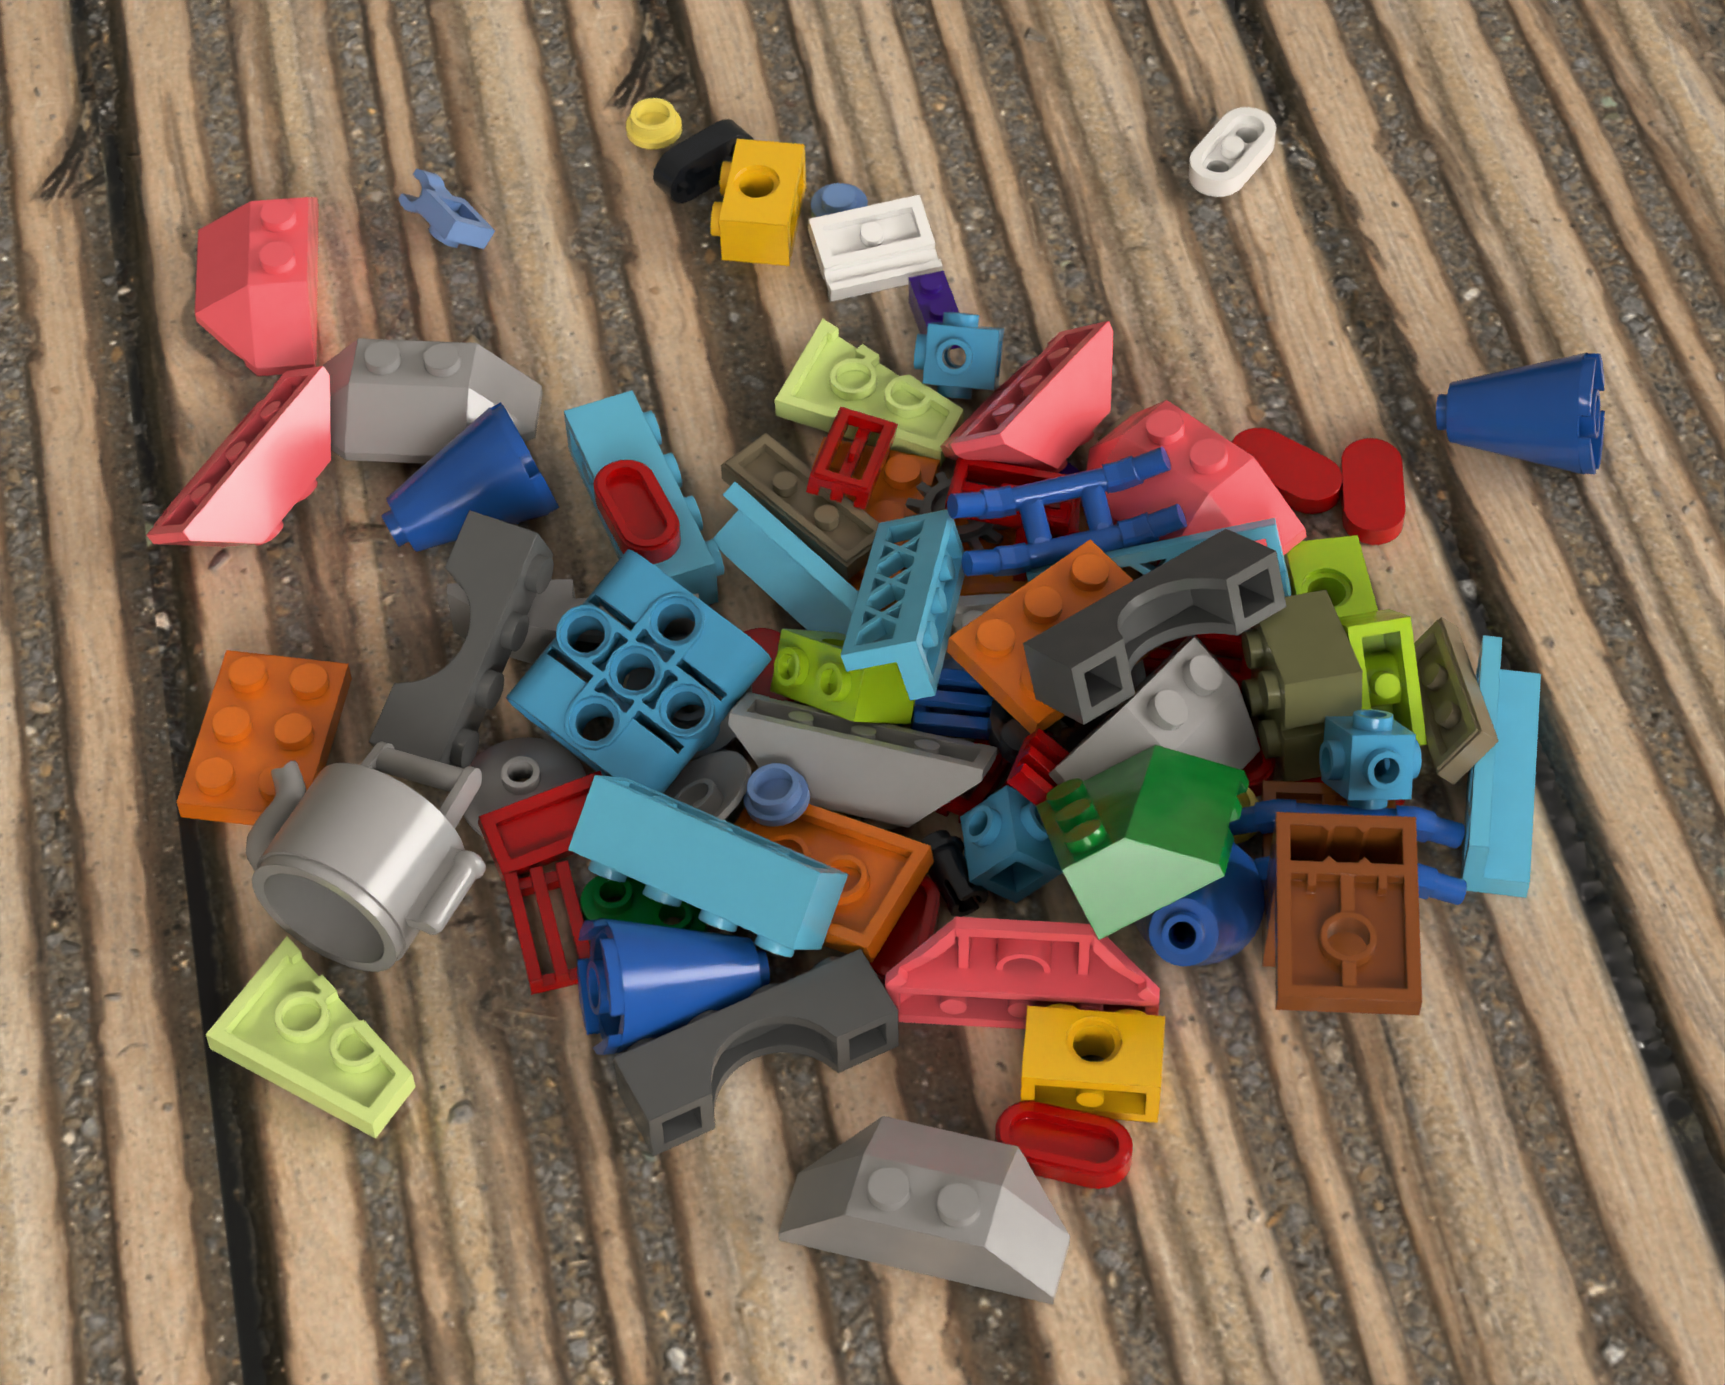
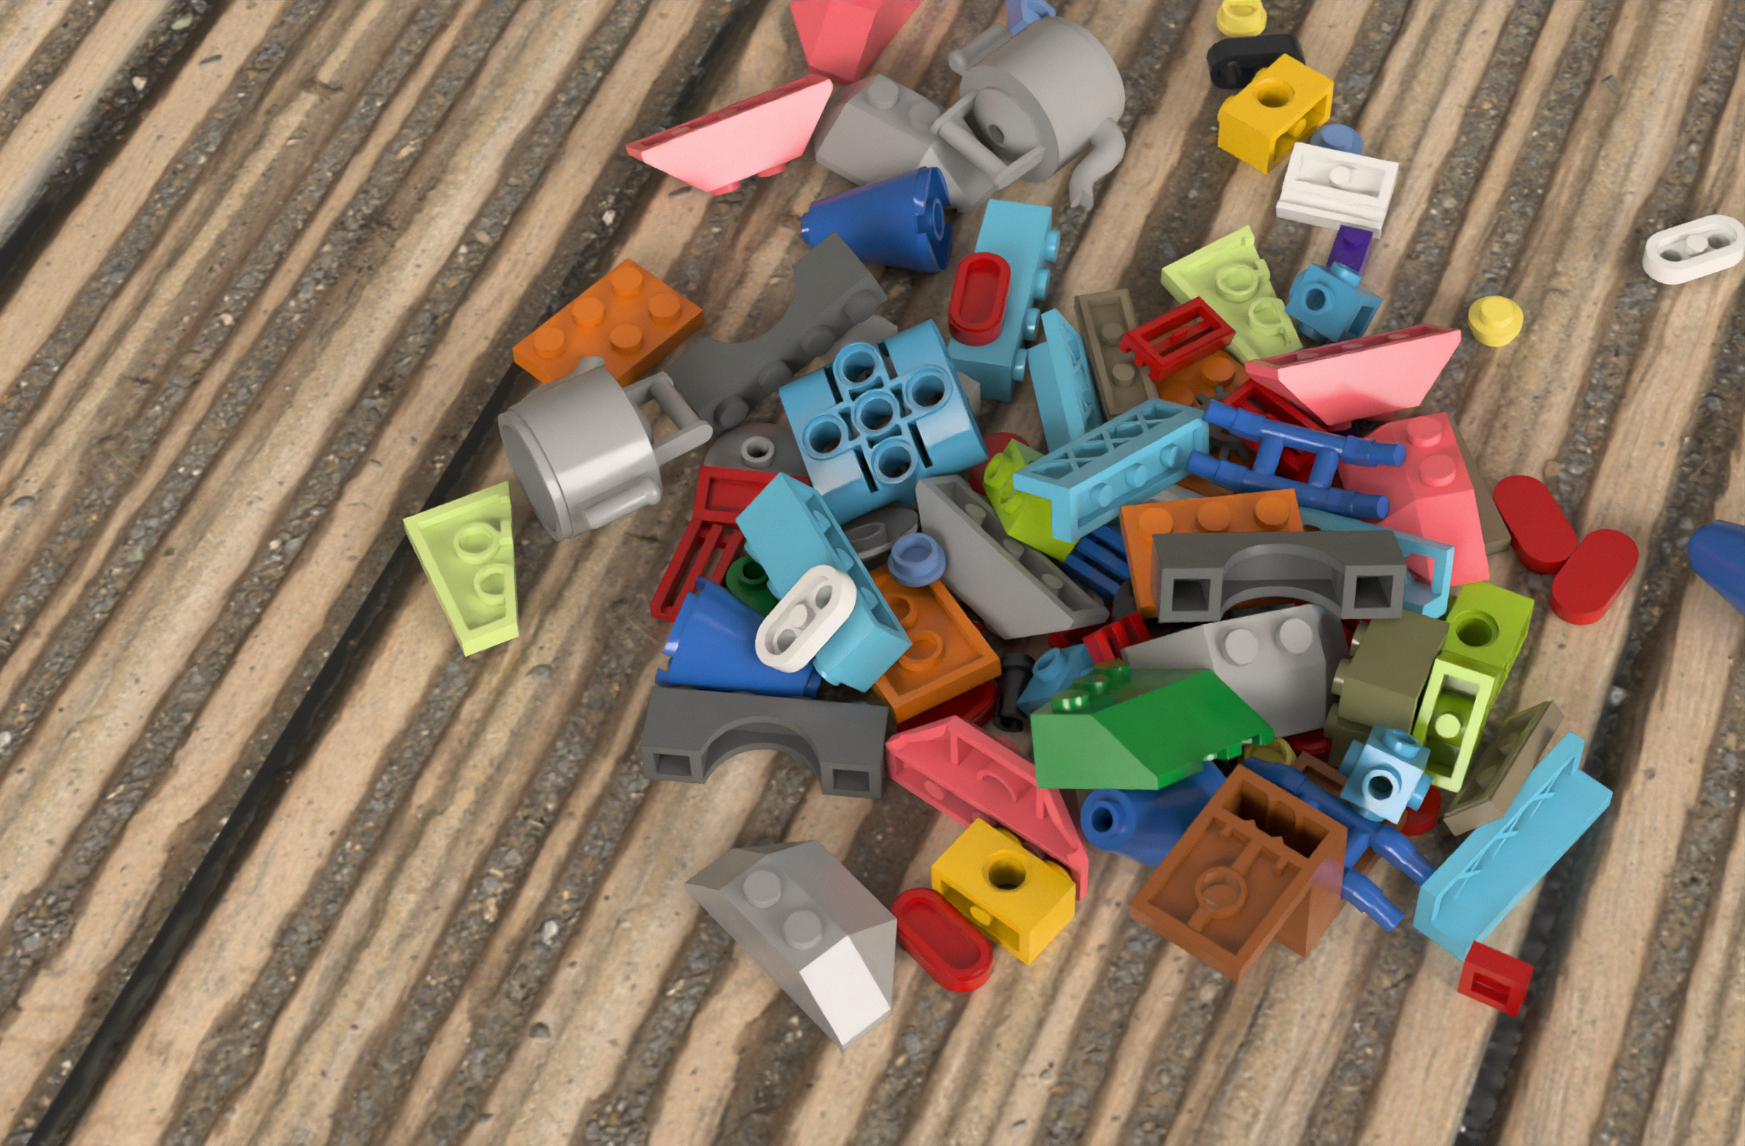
camera: 35 degrees right, 0 degrees up
none -> white plate [755,565,856,673]
none -> light grey piece [930,16,1126,208]
none -> red tile [1457,940,1534,1017]
none -> light yellow plate [1468,296,1524,347]

